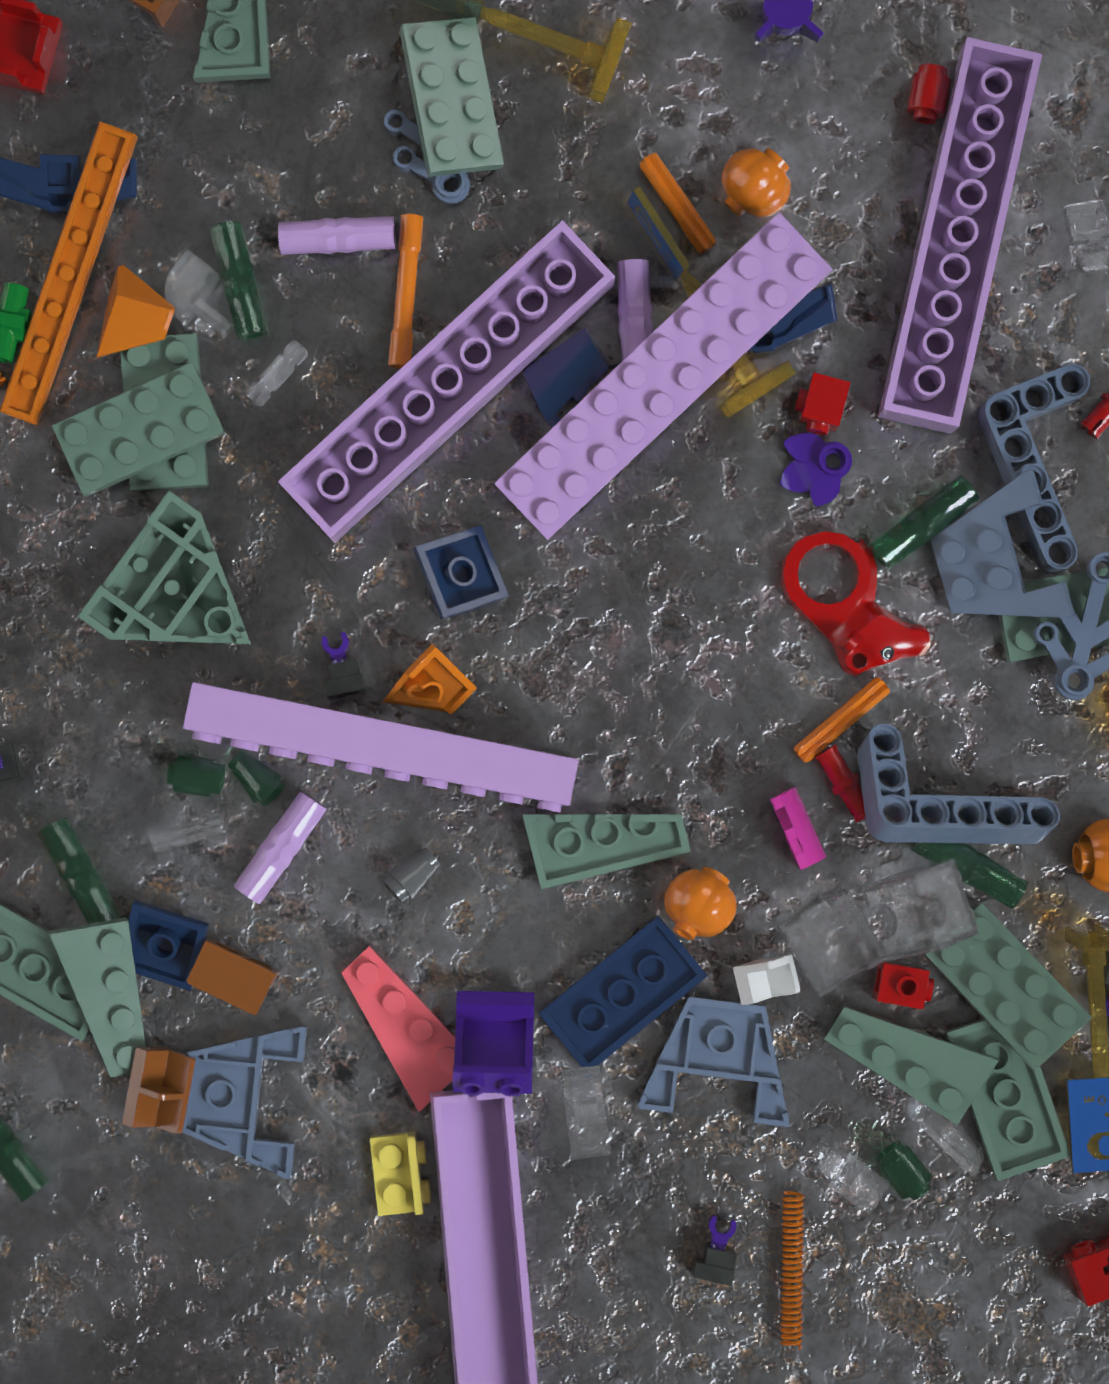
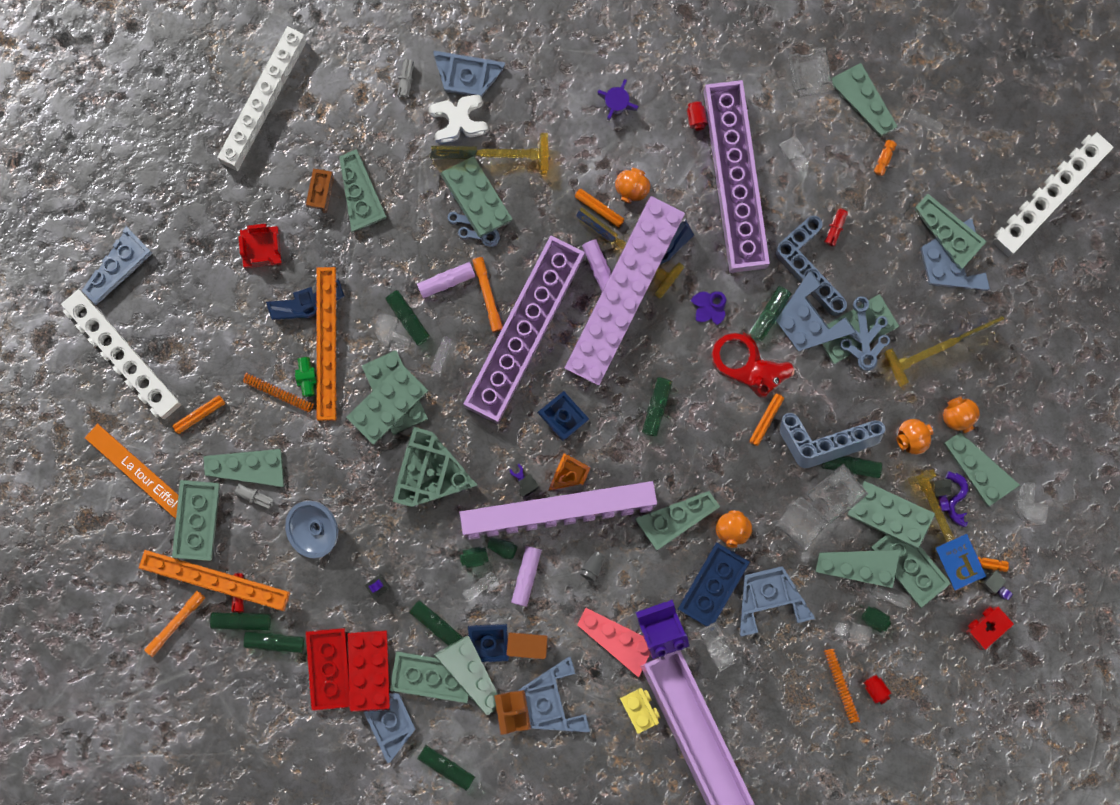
camera: 25 degrees left, 5 degrees down
orange slope [96,265,175,358] -> none
dark blue slope [523,328,609,428] -> none
pearl dark grey piece [691,1214,737,1286] -> none
white panel [733,954,800,1005] -> none
dark pink slope [770,786,826,870] -> none
red brick [794,372,851,435] -> none
red pin [815,744,866,823] -> none
red brick [872,960,934,1009] -> none
none -> clear green axle [642,377,673,437]
none -> red brick [863,674,891,705]

